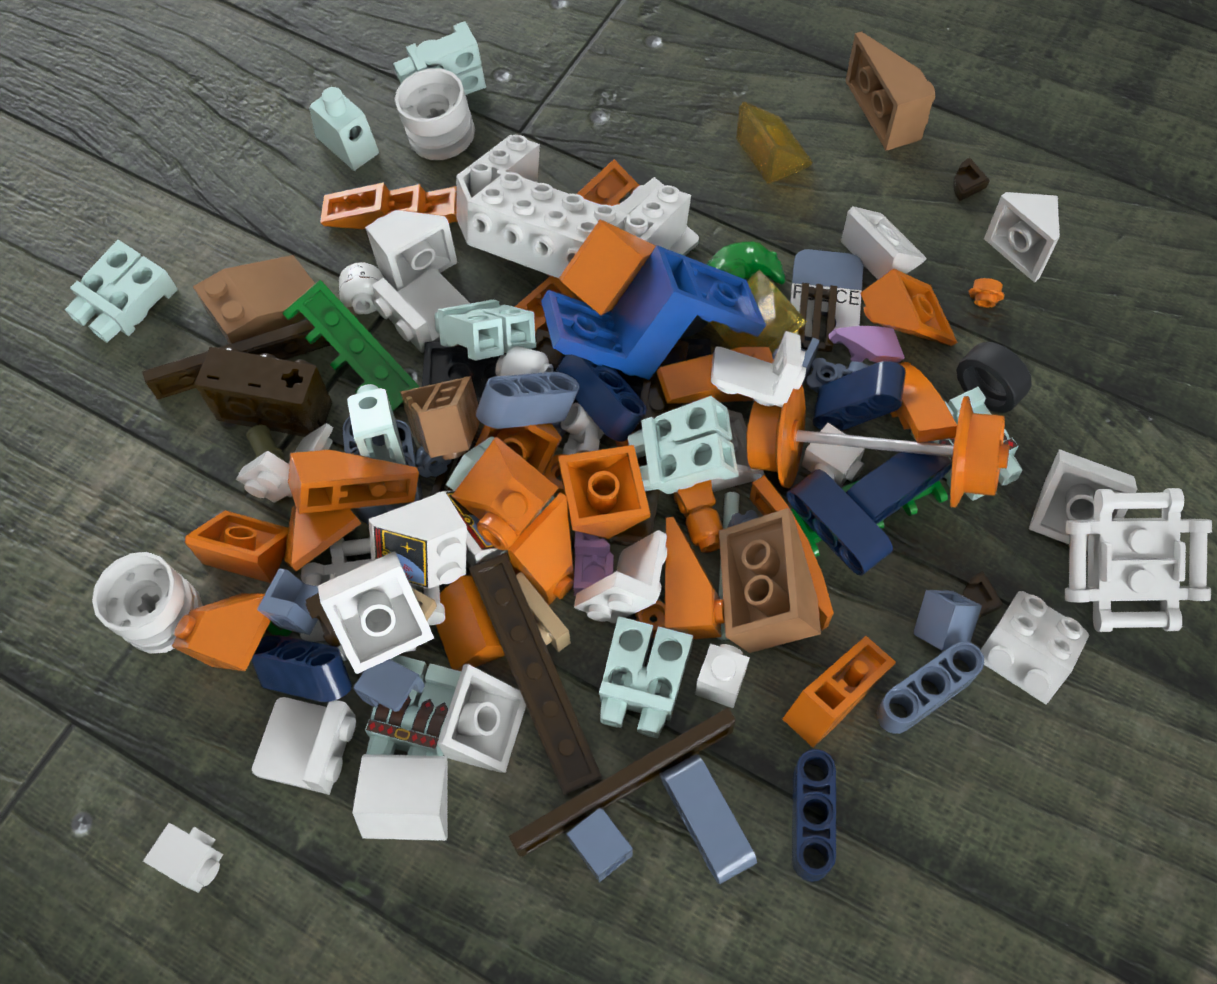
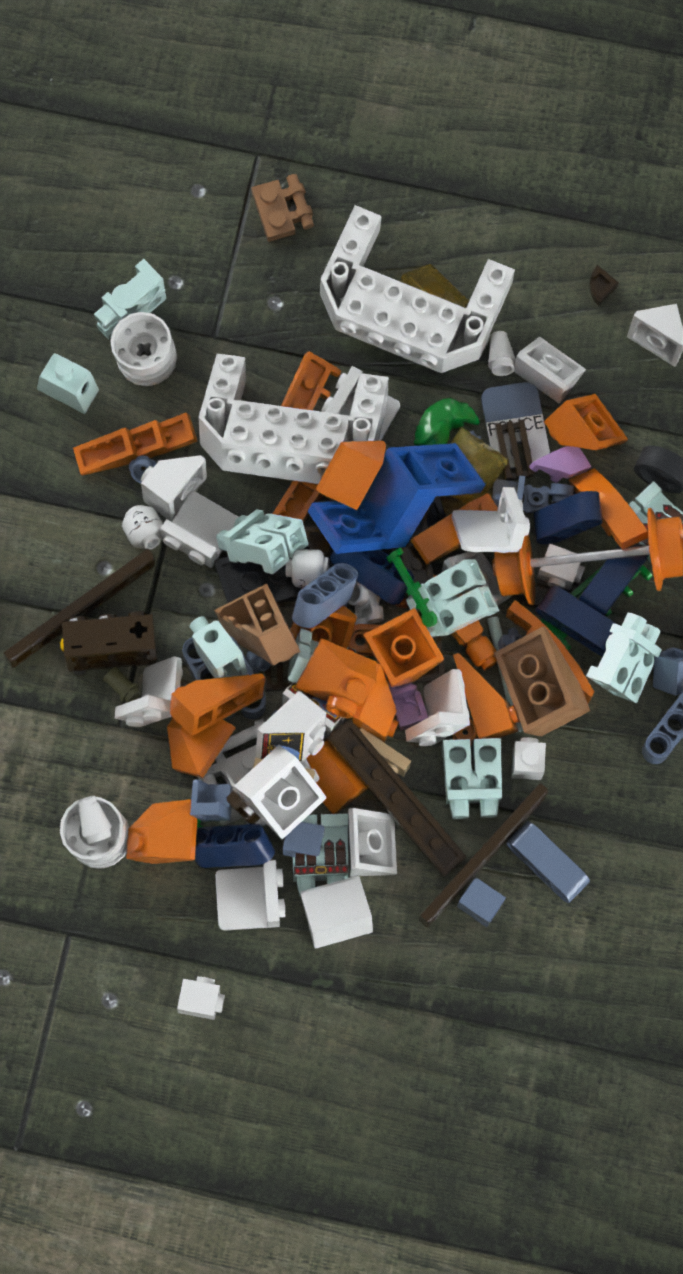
camera: 25 degrees left, 10 degrees up
orange slope [185,510,289,583] -> none
medium nougat slope [193,255,315,344] -> none
green hinge [283,280,420,412] -> none
orange slope [782,636,896,748] -> none
dark blue beam [792,749,836,882] -> none
medium nougat slope [846,32,935,151] -> none
orange plate [969,278,1005,307] -> none
none -> white cone [78,796,112,843]
none -> medium nougat plate [251,174,314,242]
none -> white wedge [320,205,515,373]
none -> green piece [386,548,437,627]
none -> white cone [488,331,516,376]
none -> light aqua hips [586,612,662,703]

